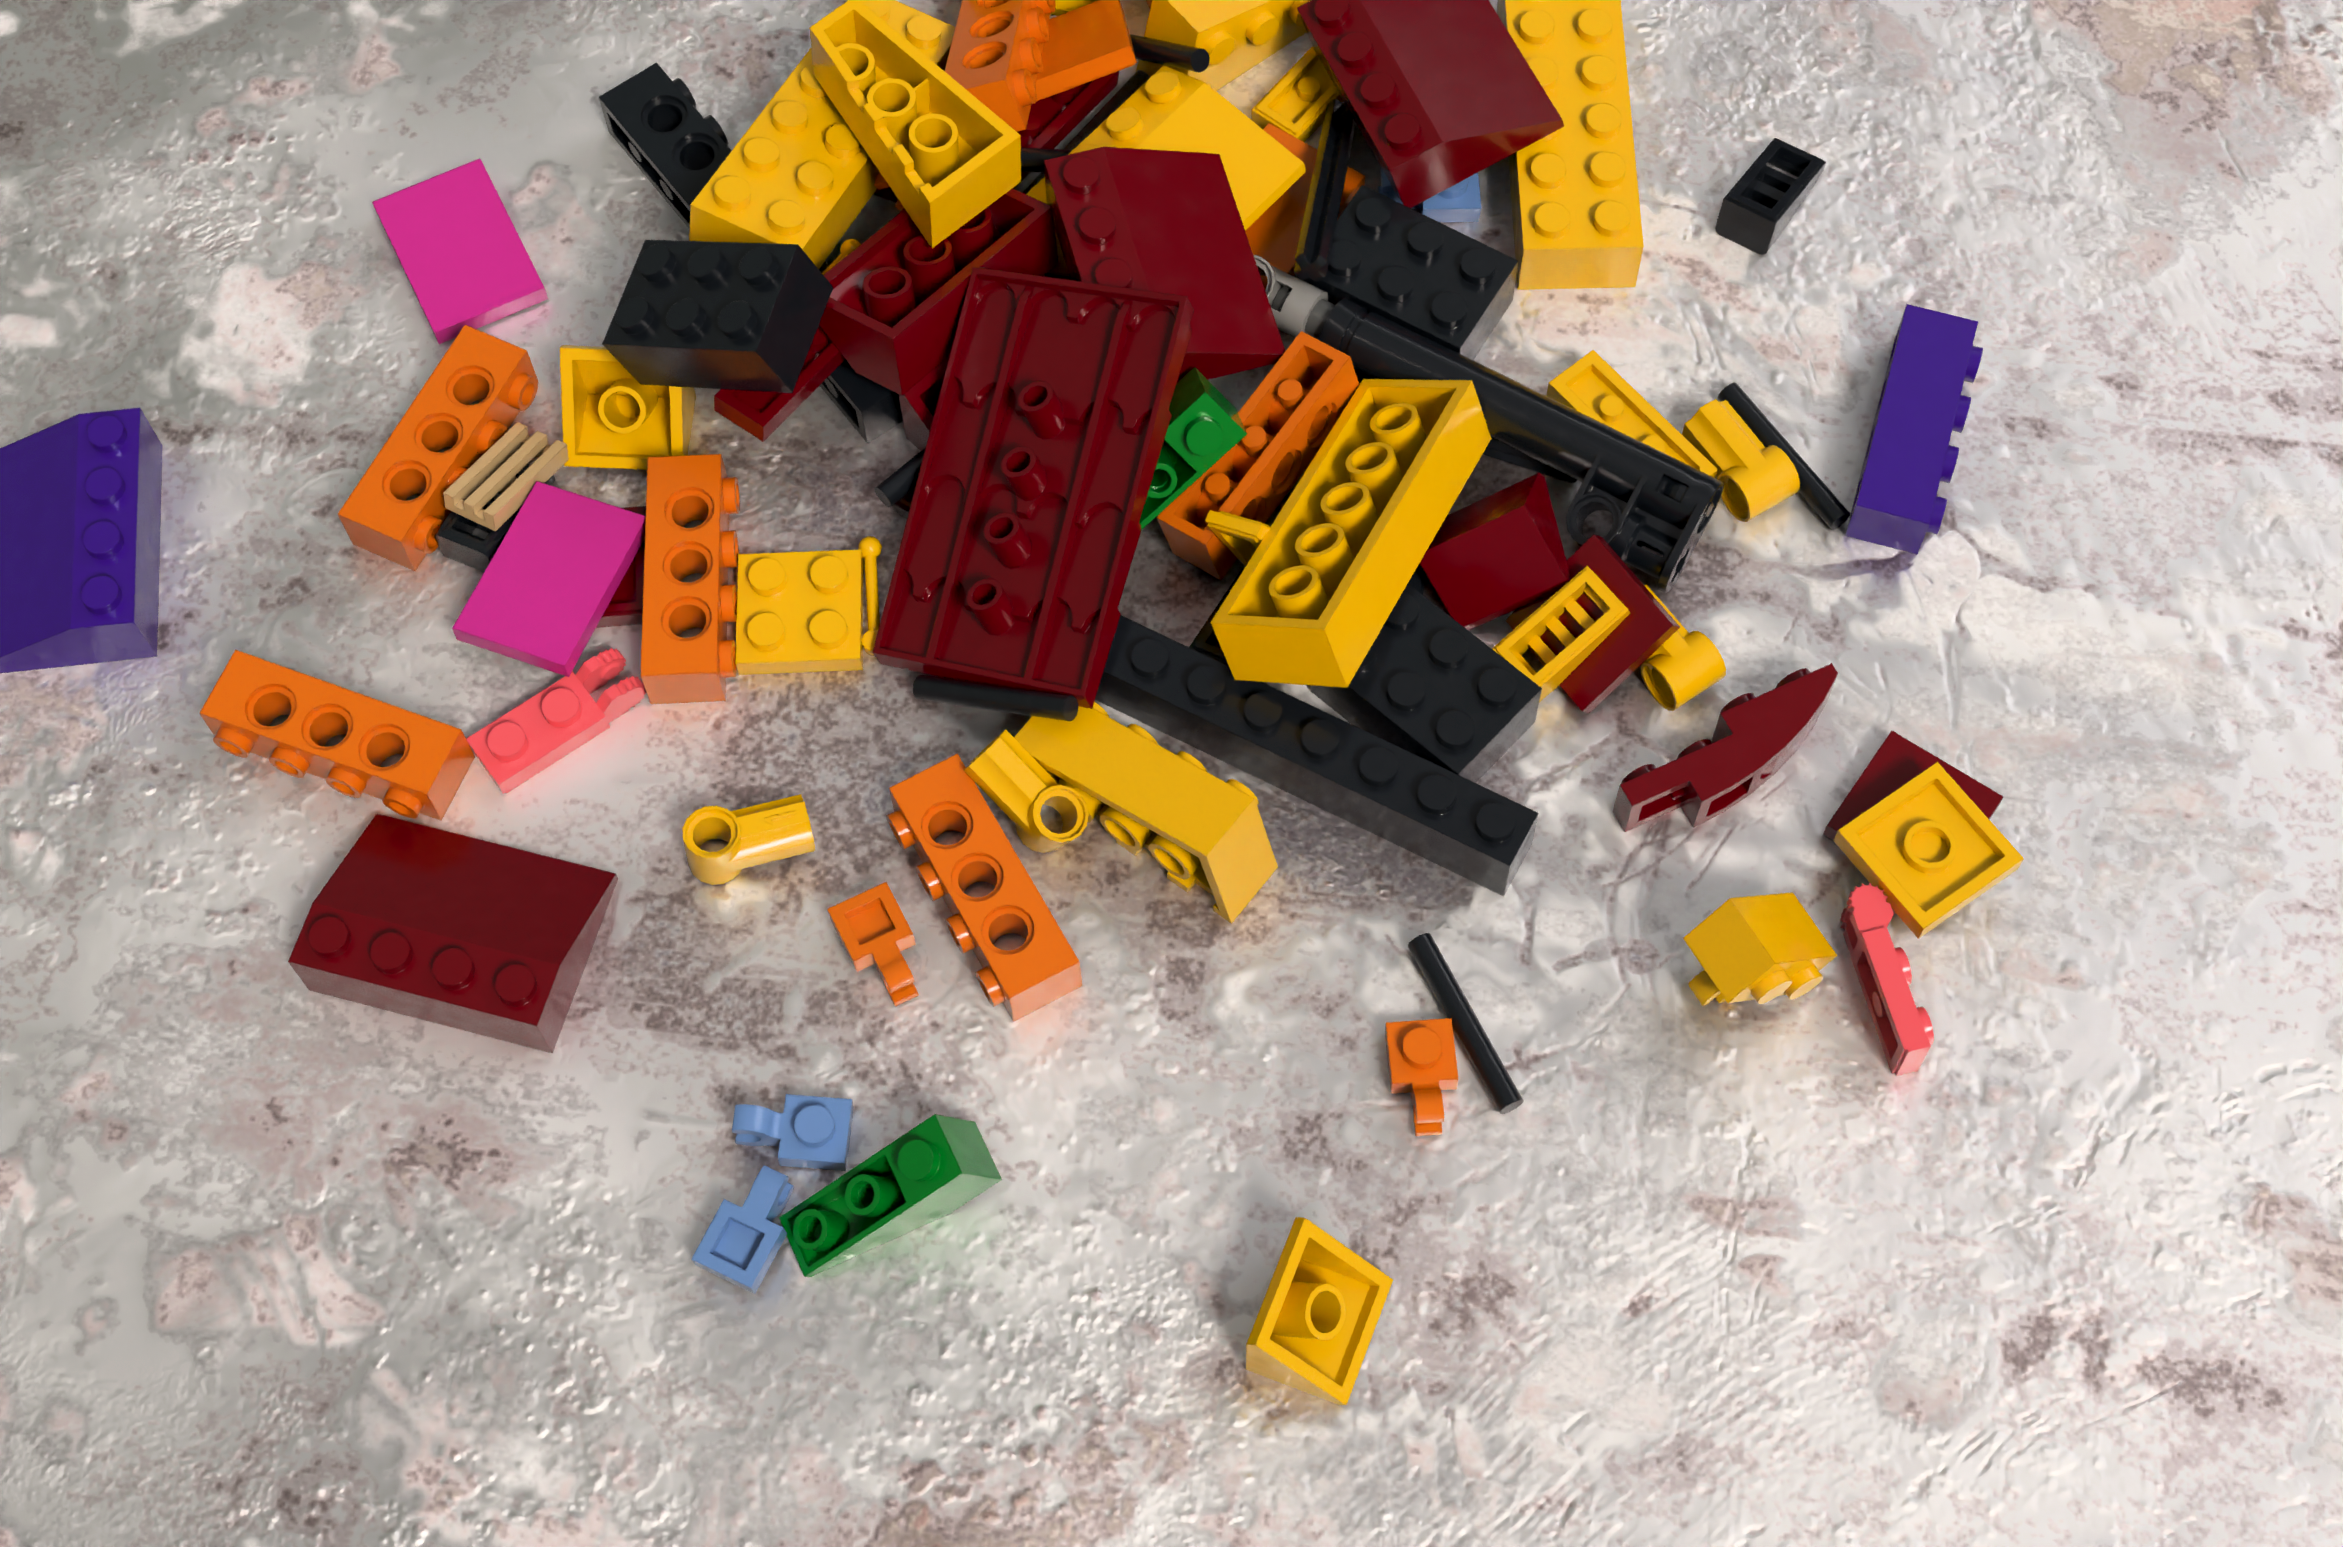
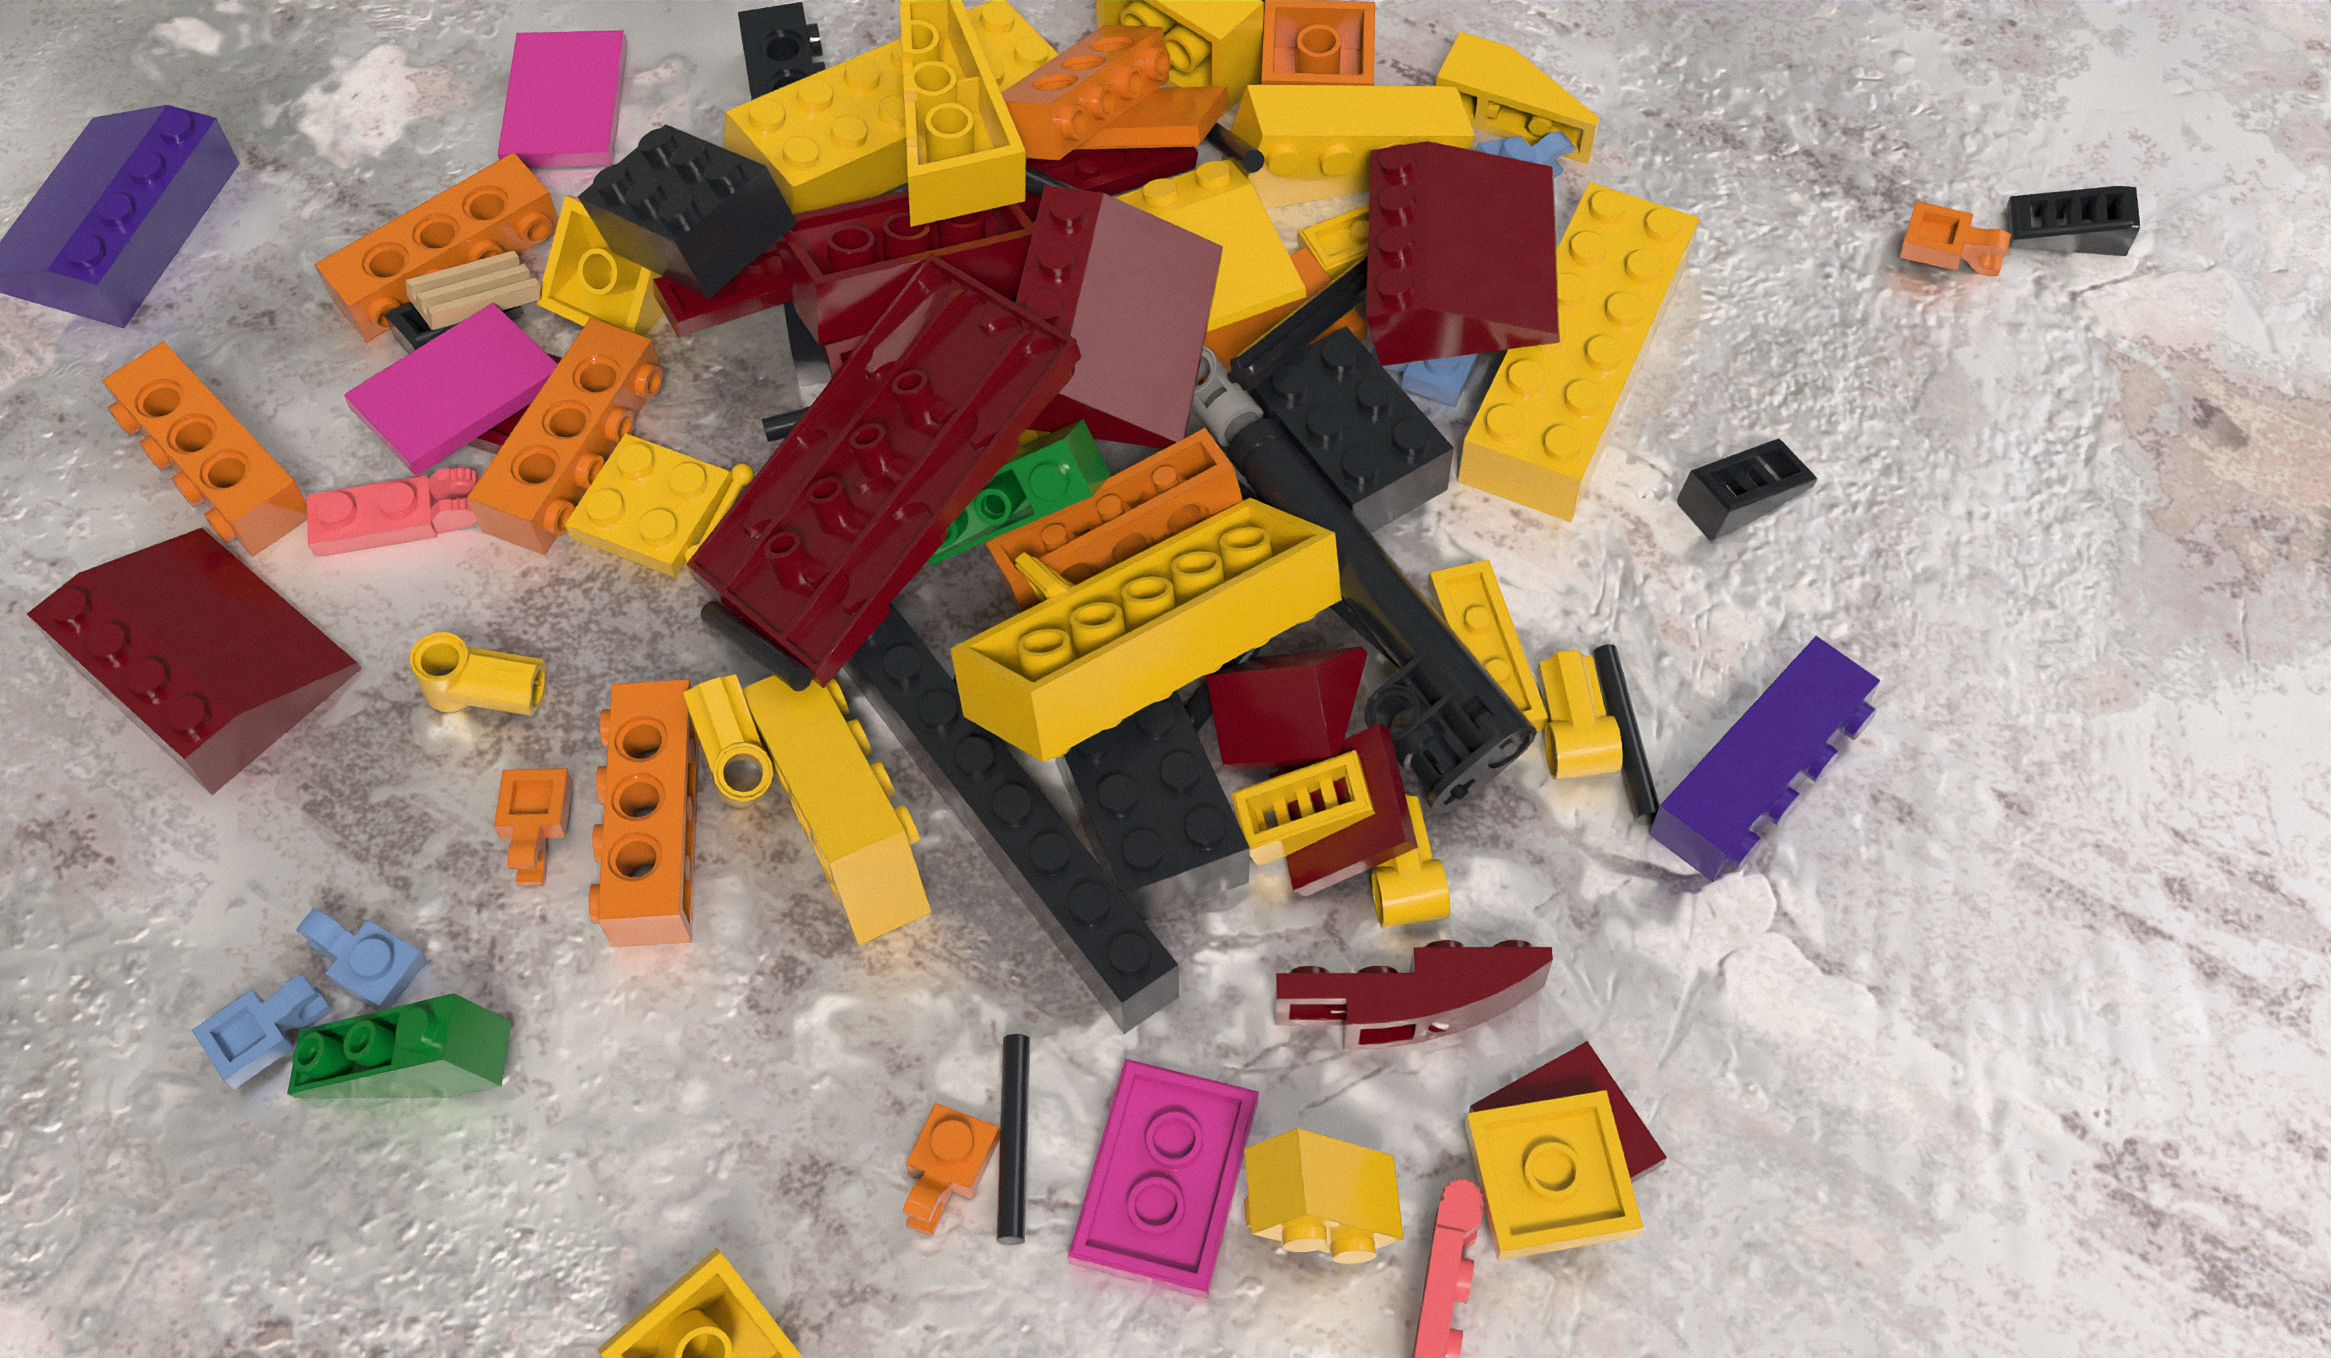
camera: 25 degrees right, 5 degrees down
none -> dark pink tile [1068,1059,1259,1299]

